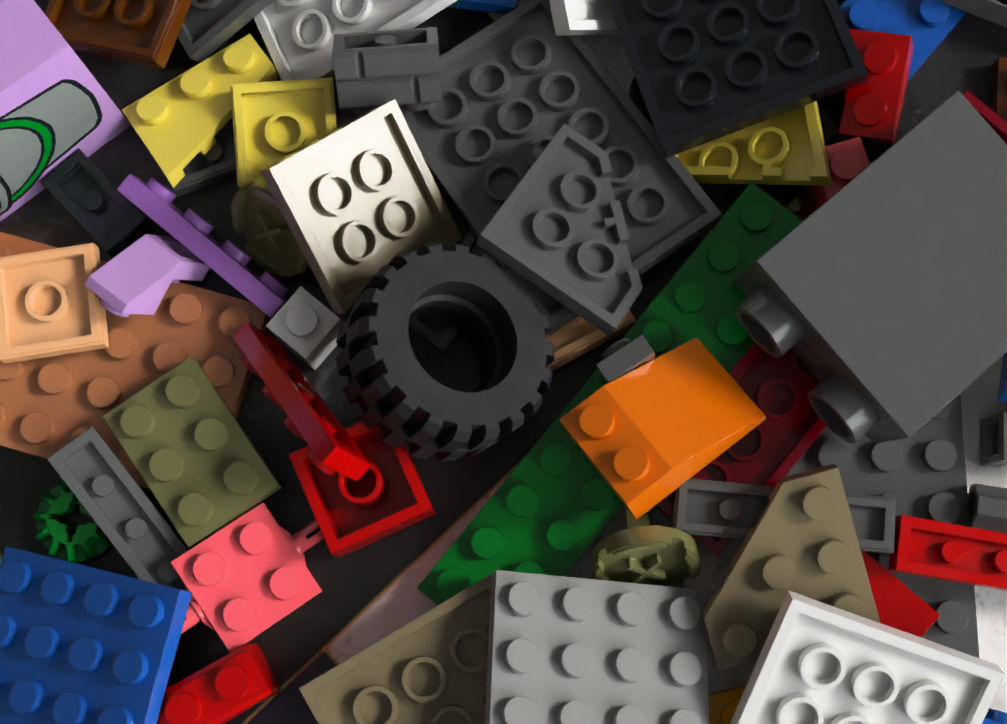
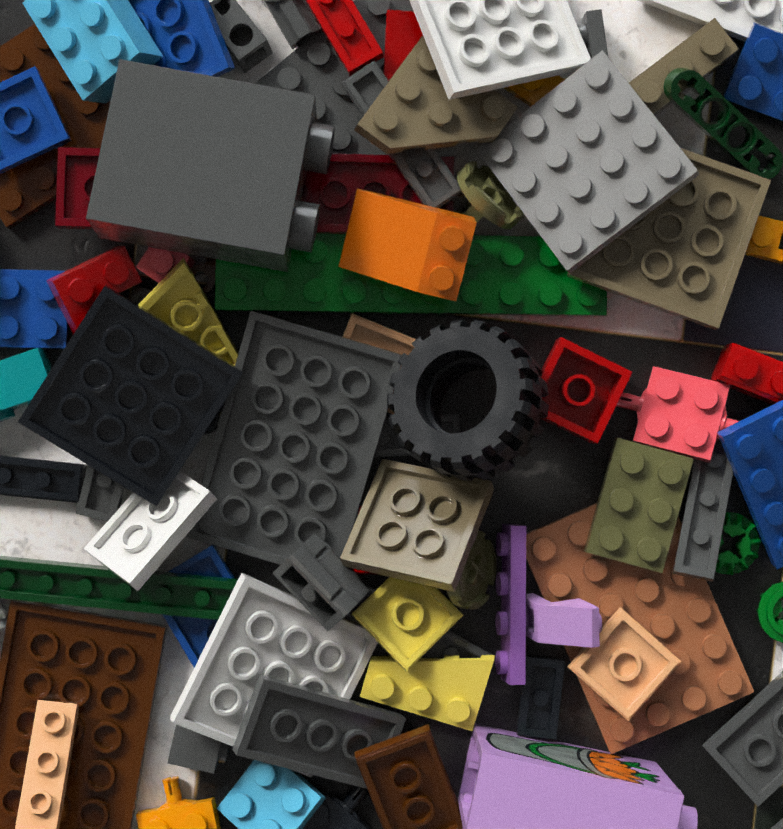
camera: 135 degrees left, 10 degrees up
red plate [232,321,372,481] -> none
white brick [266,286,343,370] -> none
dark grey plate [476,123,643,337] -> none
dark grey plate [596,335,655,384] -> none

